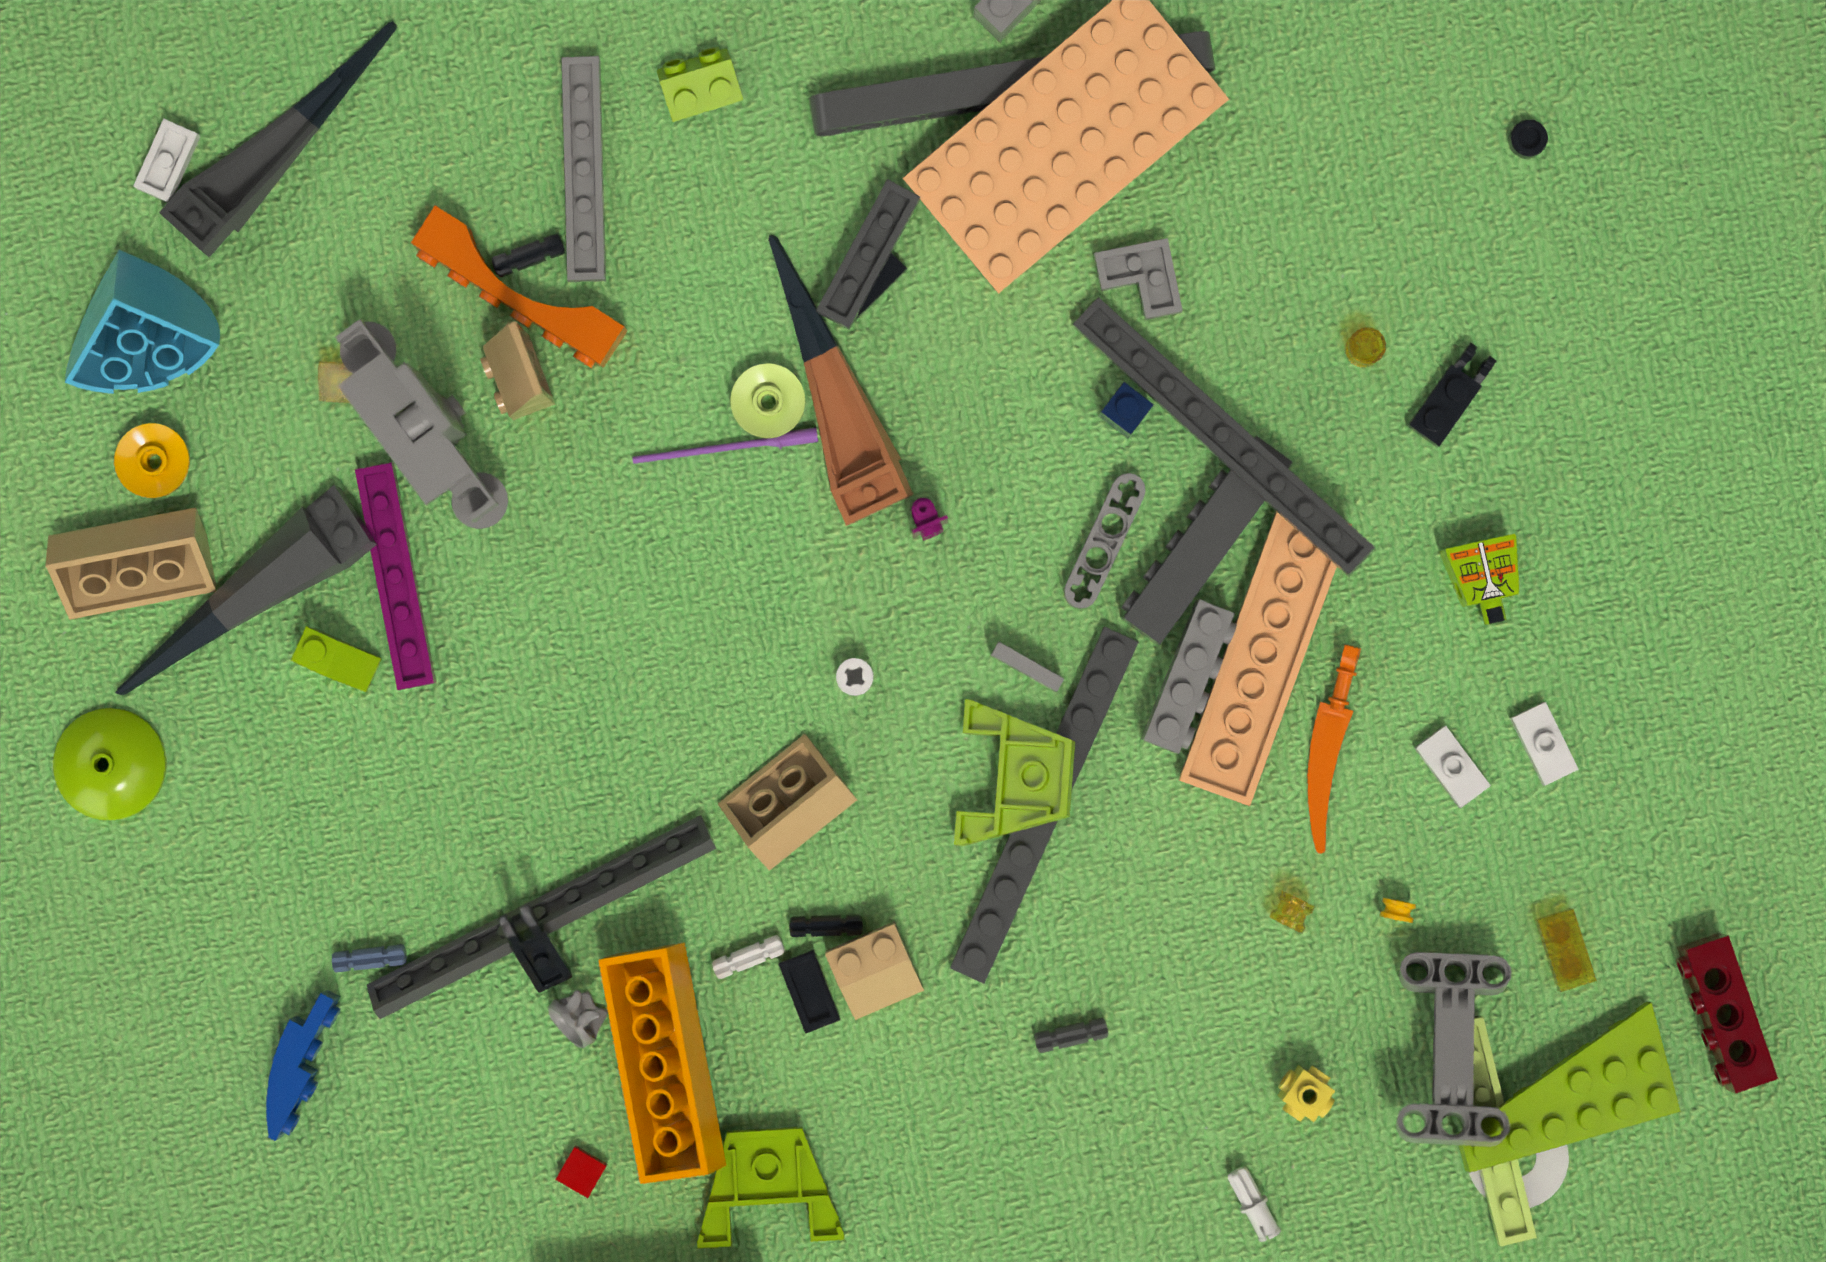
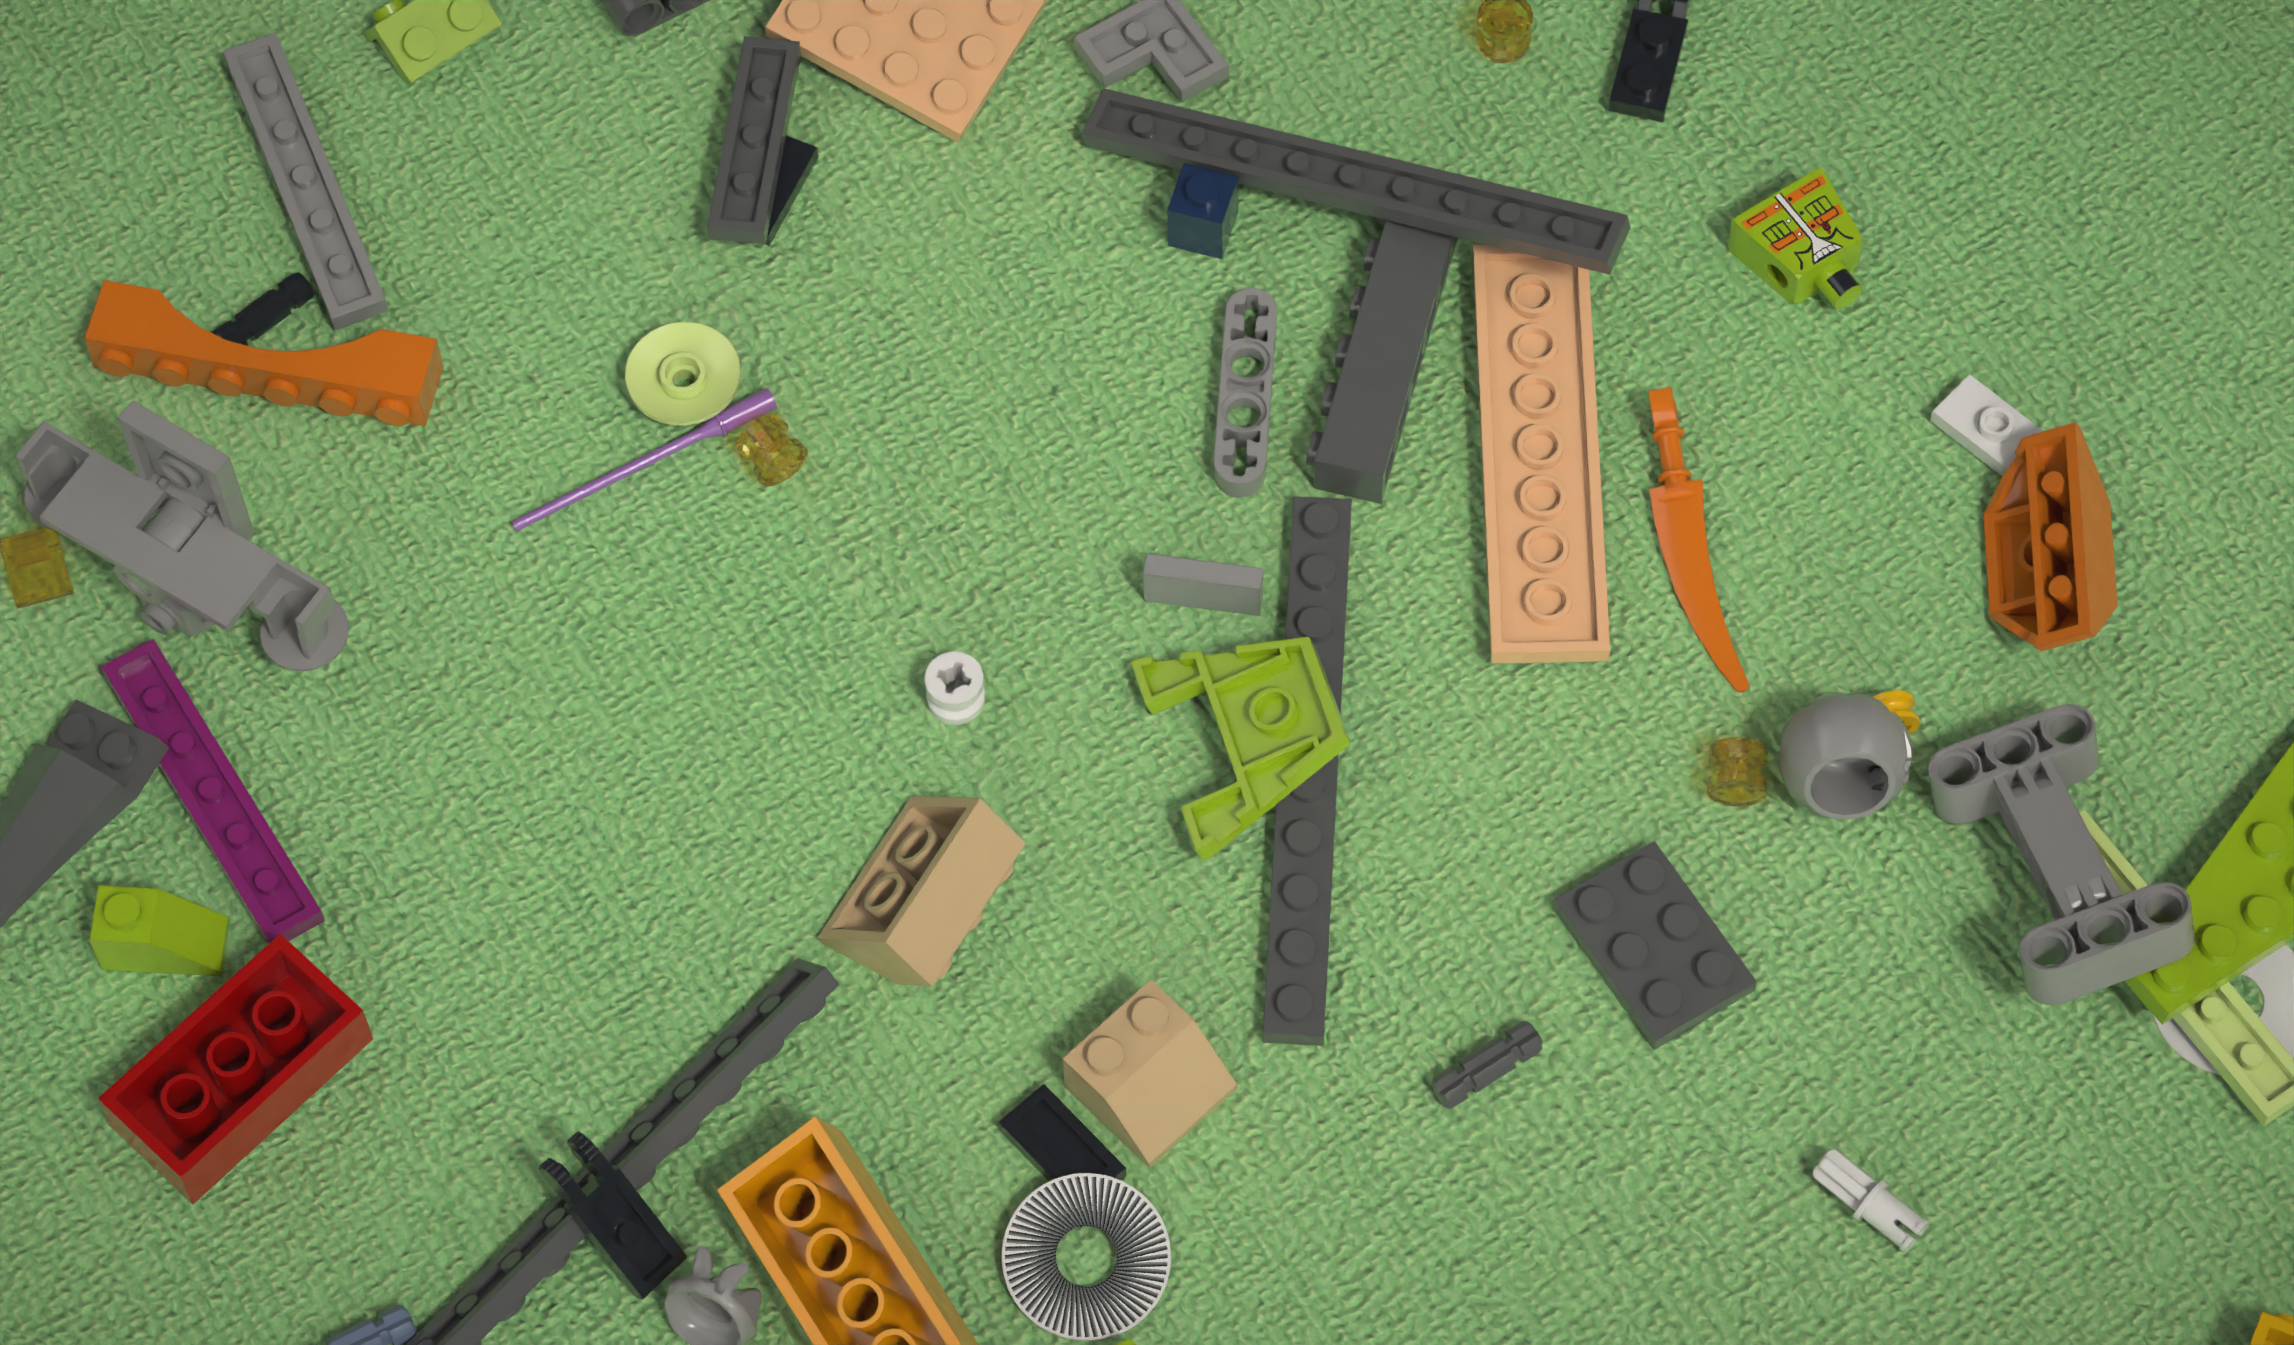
camera: 20 degrees left, 25 degrees down
tan slope [480,321,555,420] -> none
white axle [712,935,785,979] -> none
nougat plate [769,235,914,526] -> none
black axle [789,915,863,937] -> none
magenta hinge [912,498,948,541] -> none
light grey brick [1141,599,1237,754] -> none
light yellow brick [1277,1065,1335,1122] -> none
white plate [1414,726,1491,808] -> none
clear yellow plate [1535,908,1597,992] -> none
none -> red brick [98,934,373,1205]
none -> clear yellow wheel [734,413,808,487]
none -> sticker [1002,1173,1171,1341]
none -> dark grey plate [1553,841,1757,1050]
none -> light grey piece [1778,692,1913,820]
none -> orange wedge [1983,422,2118,651]

